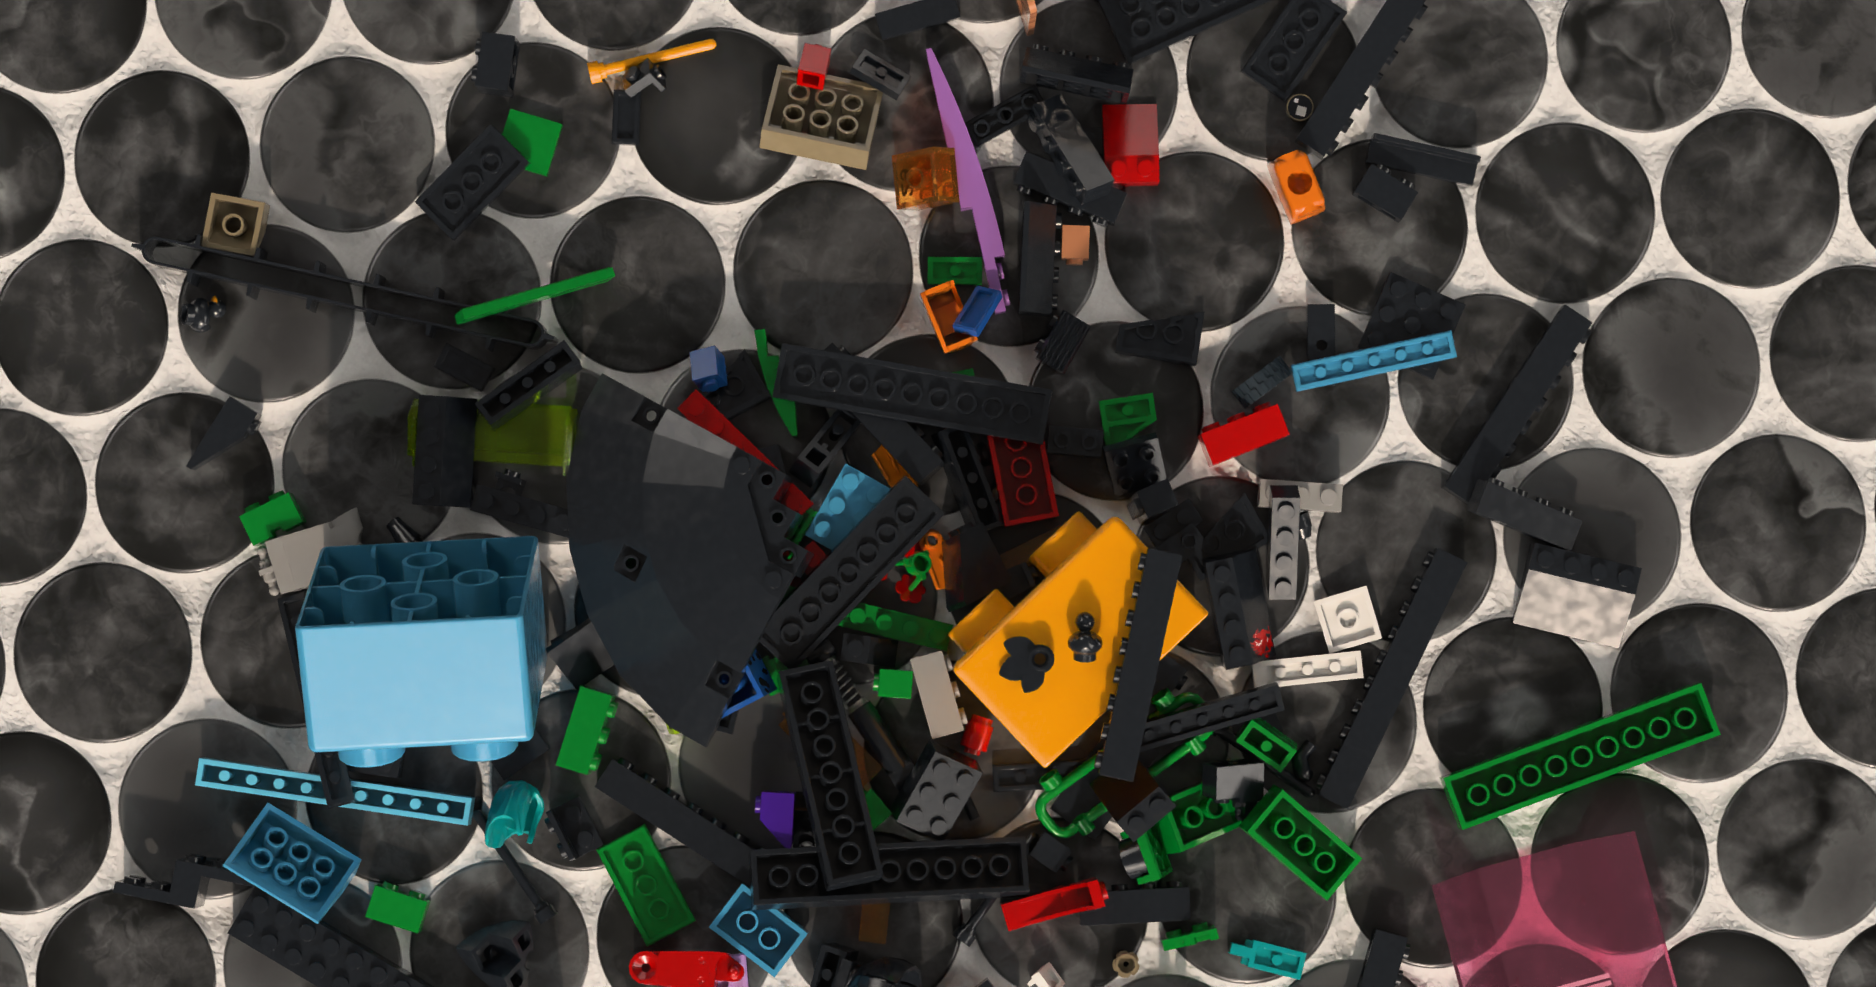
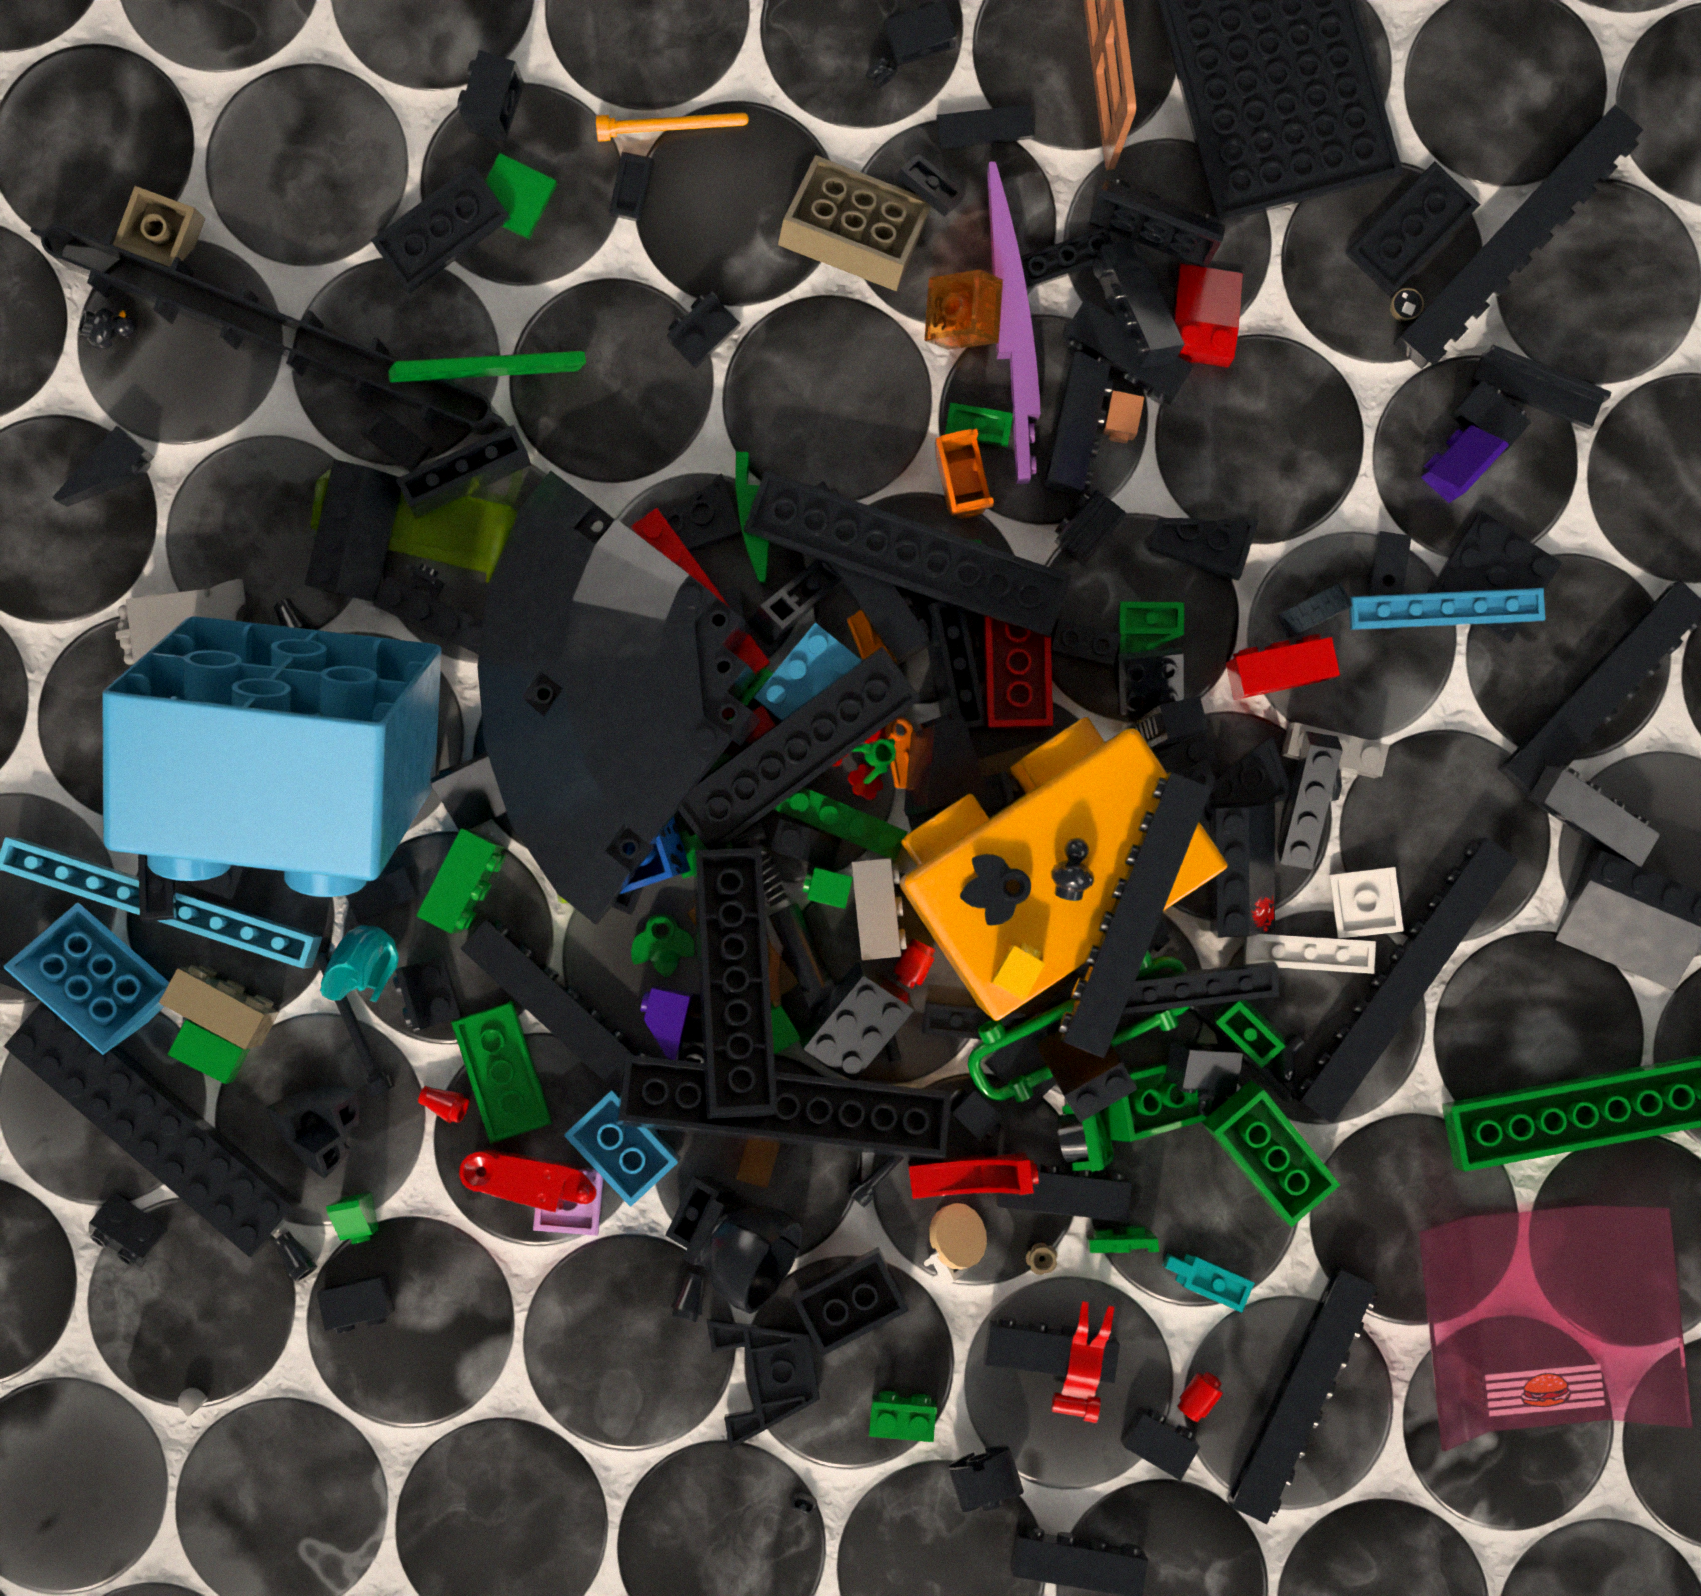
camera: 10 degrees right, 0 degrees up
green brick [239,490,307,547] -> none
black bracket [623,58,667,97] -> none
blue brick [689,345,728,392] -> none
red brick [796,43,831,90] -> none
blue tile [952,286,1003,337] -> none
orange piece [1267,150,1325,225] -> none
none -> dark tan brick [159,964,280,1050]
none -> red cone [418,1085,469,1123]
none -> green plate [631,913,695,978]
none -> black bracket [667,291,741,369]
none -> tan tile [929,1203,987,1270]
none -> yellow brick [990,943,1046,1001]
none -> dark purple slope [1421,425,1509,503]

